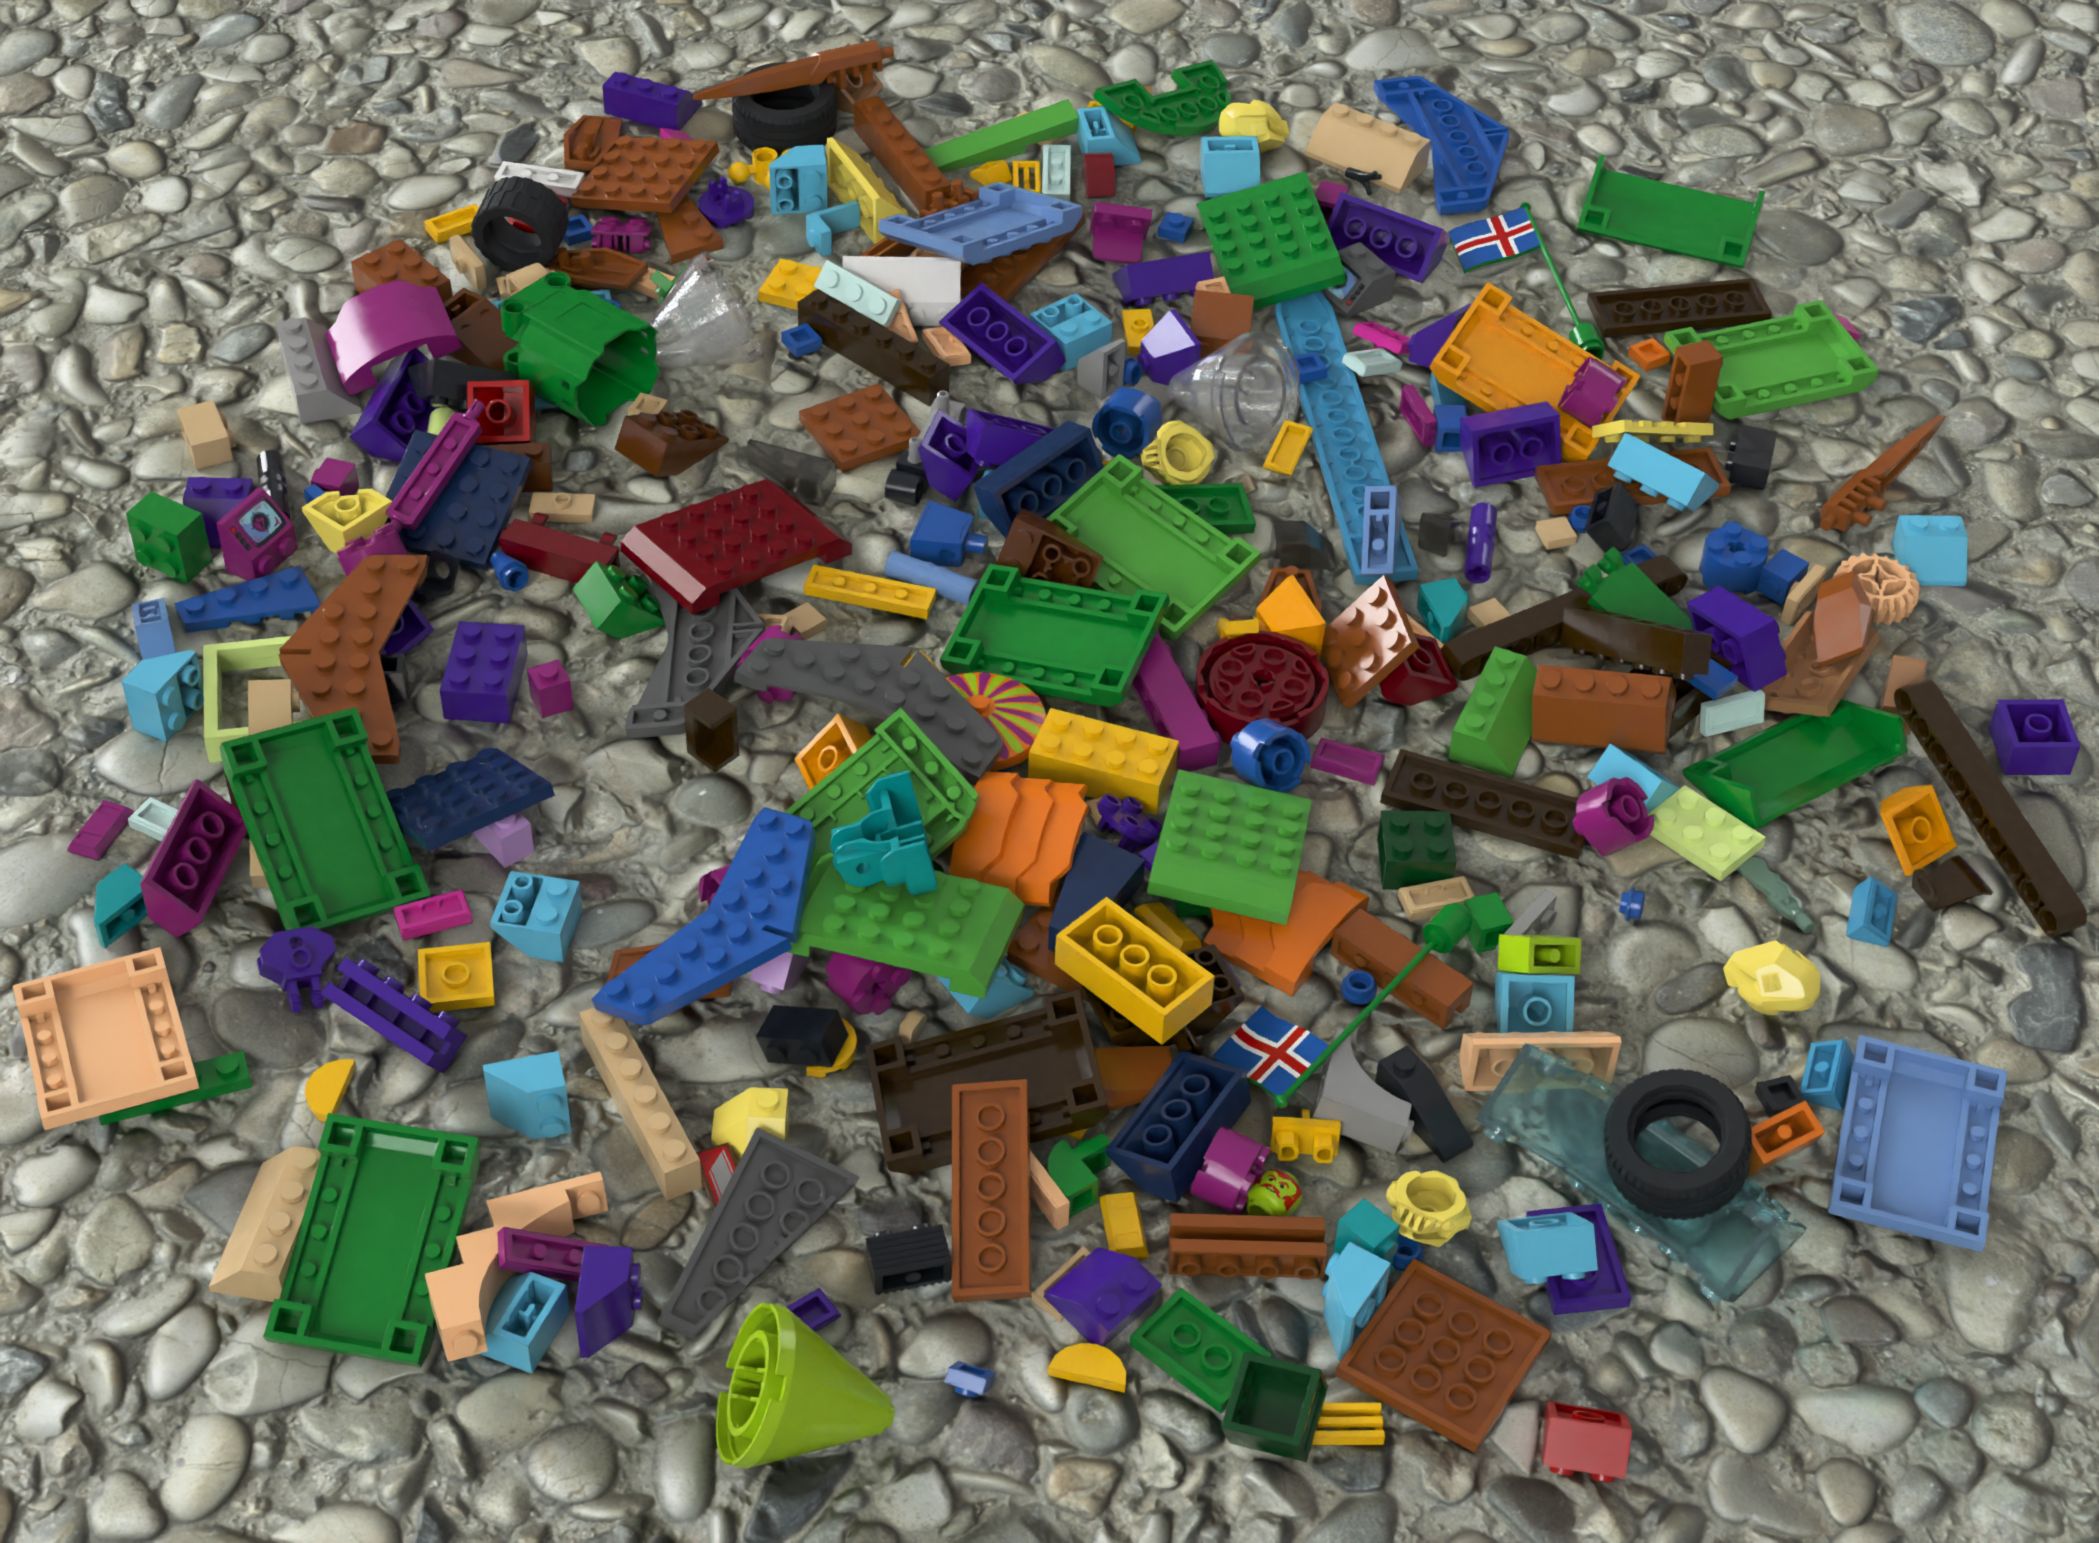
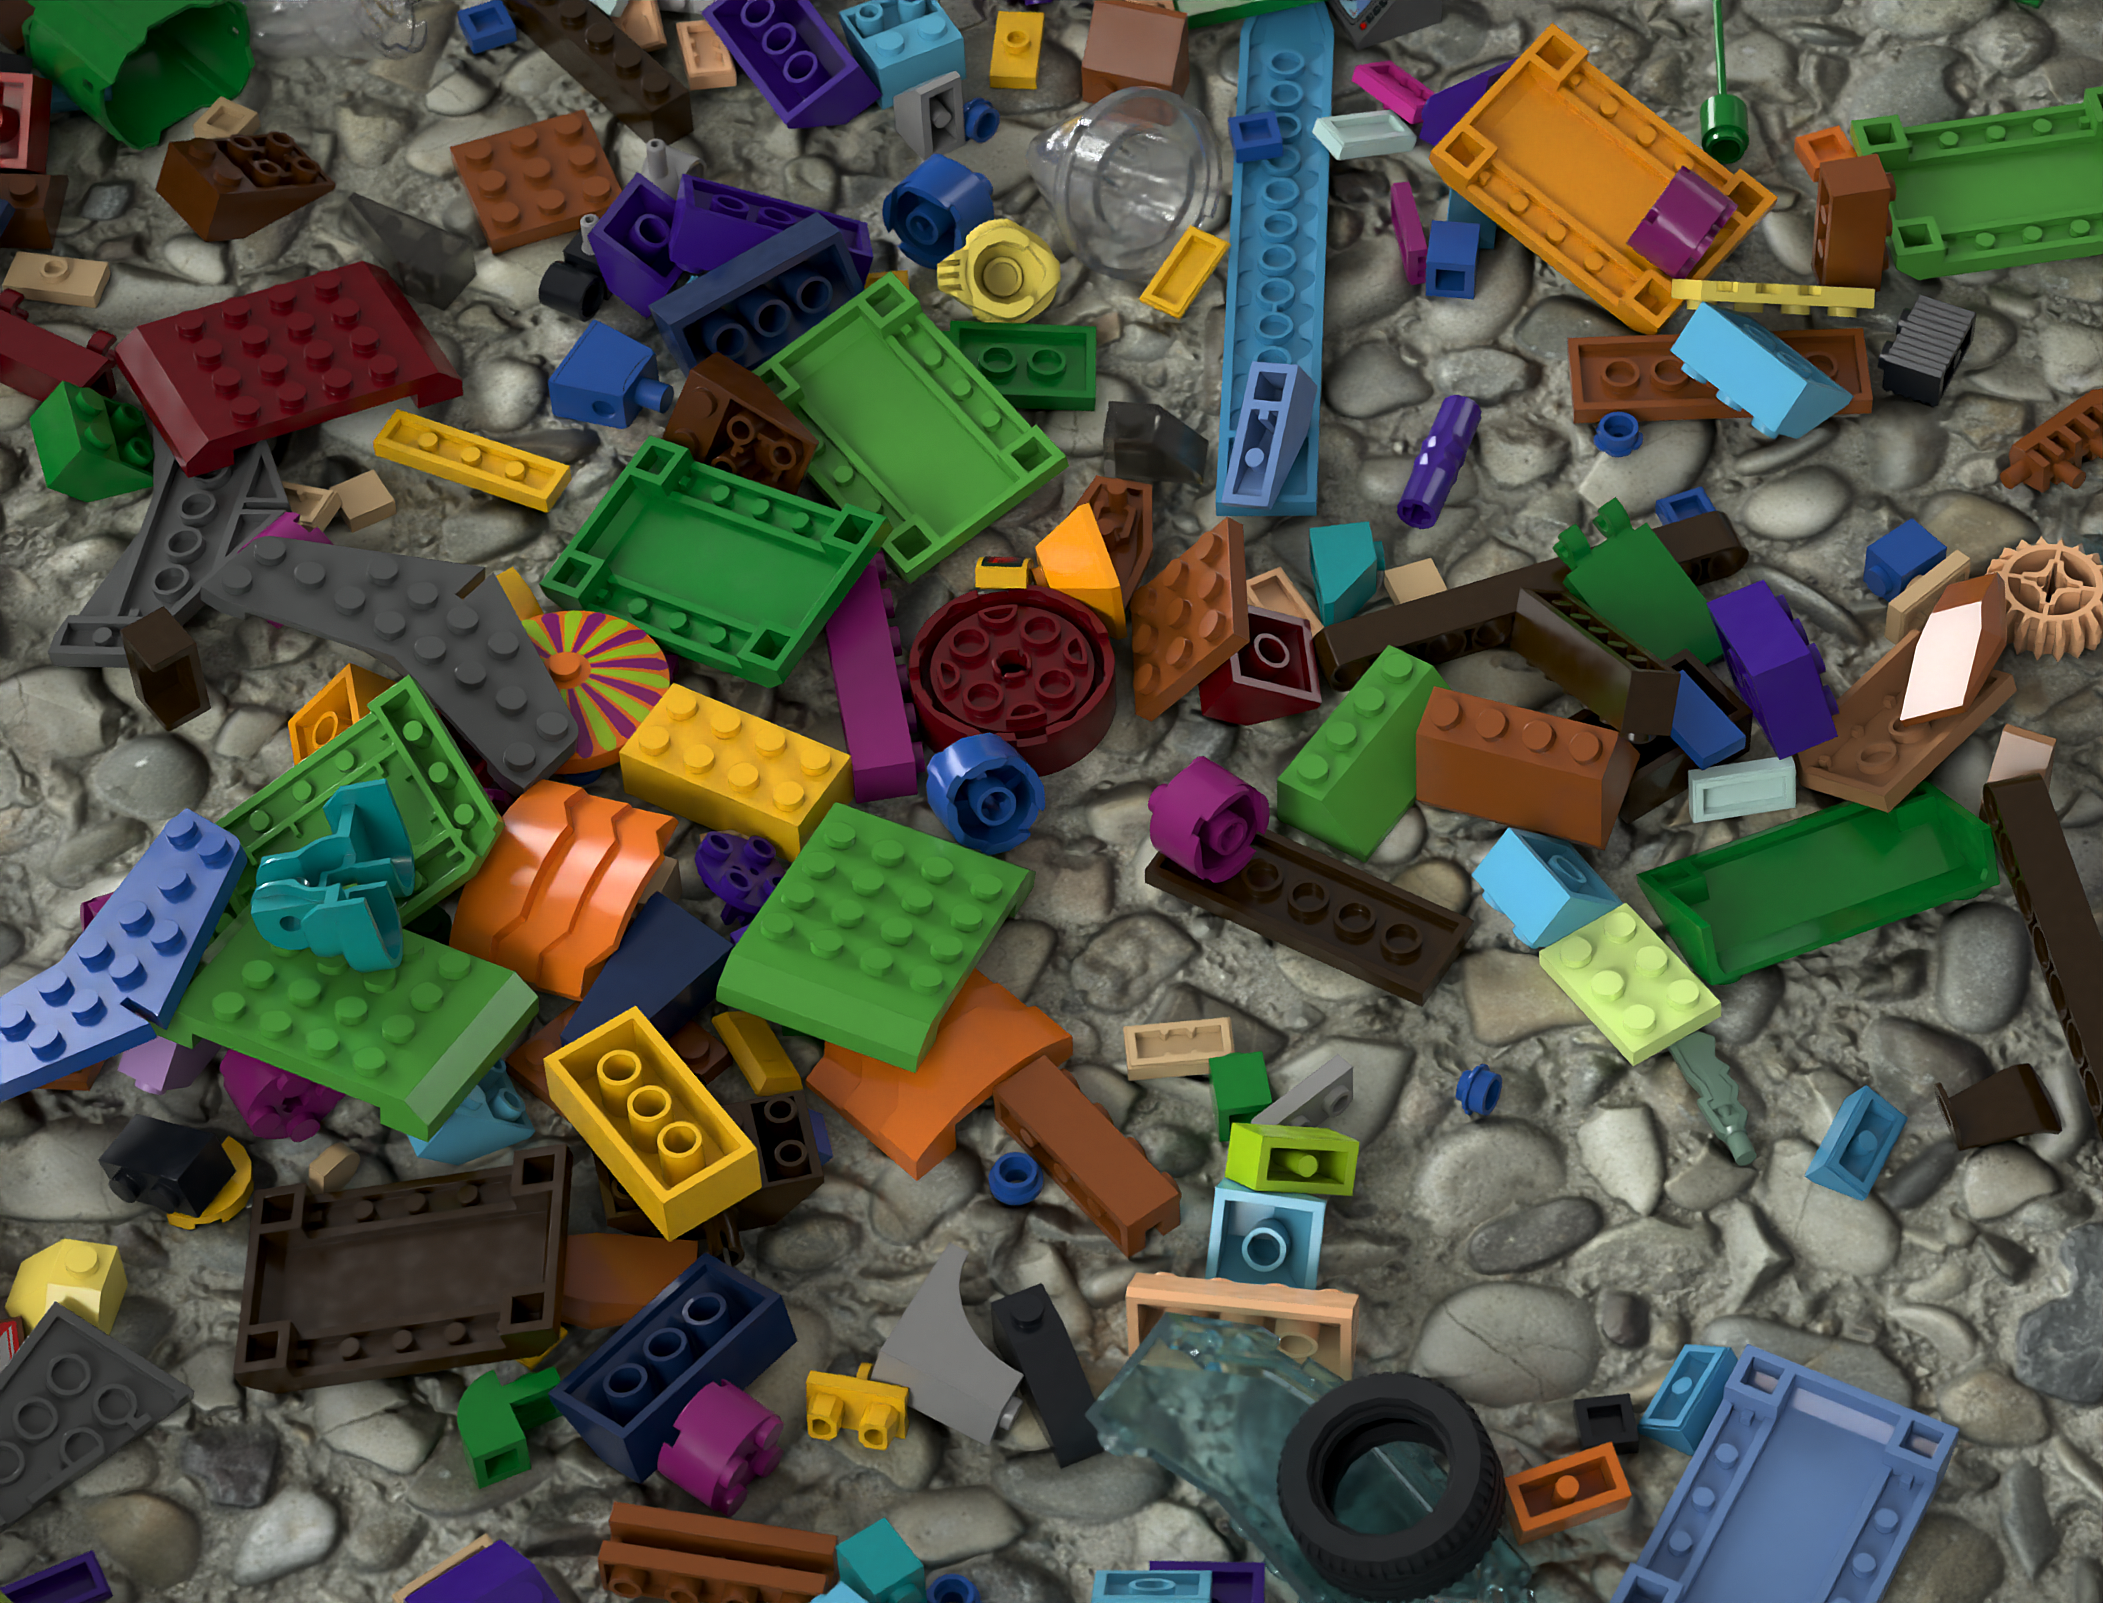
camera: 15 degrees right, 5 degrees up
black brick [865,1223,952,1295] -> none
medium blue axle [884,551,980,606] -> none
dark orange plate [952,1079,1032,1303] -> none
light nougat tile [1030,1150,1070,1230] -> none
yellow tile [1099,1192,1149,1259] -> none
dark purple slope [1137,309,1201,392] -> none
flag [1212,903,1473,1108] -> none
lime head [1247,1169,1302,1217] -> none
magenta tile [1310,737,1385,786] -> none
dark green piece [1377,810,1457,890] -> none
light yellow helmet [1386,1170,1472,1248] -> none
clear smoke slope [1418,512,1466,557] -> none
dark purple slope [1460,401,1561,488] -> none
tan tile [1535,516,1577,550] -> none
magenta brick [1573,777,1654,856] -> none
black brick [1584,482,1640,554] -> none
dark brown plate [1587,278,1772,338] -> none
blue brick [1699,522,1769,595] -> none
light yellow helmet [1723,940,1820,1015] -> none
light orange slope [1880,785,1957,876] -> none
none -> magenta brick [1148,756,1270,883]

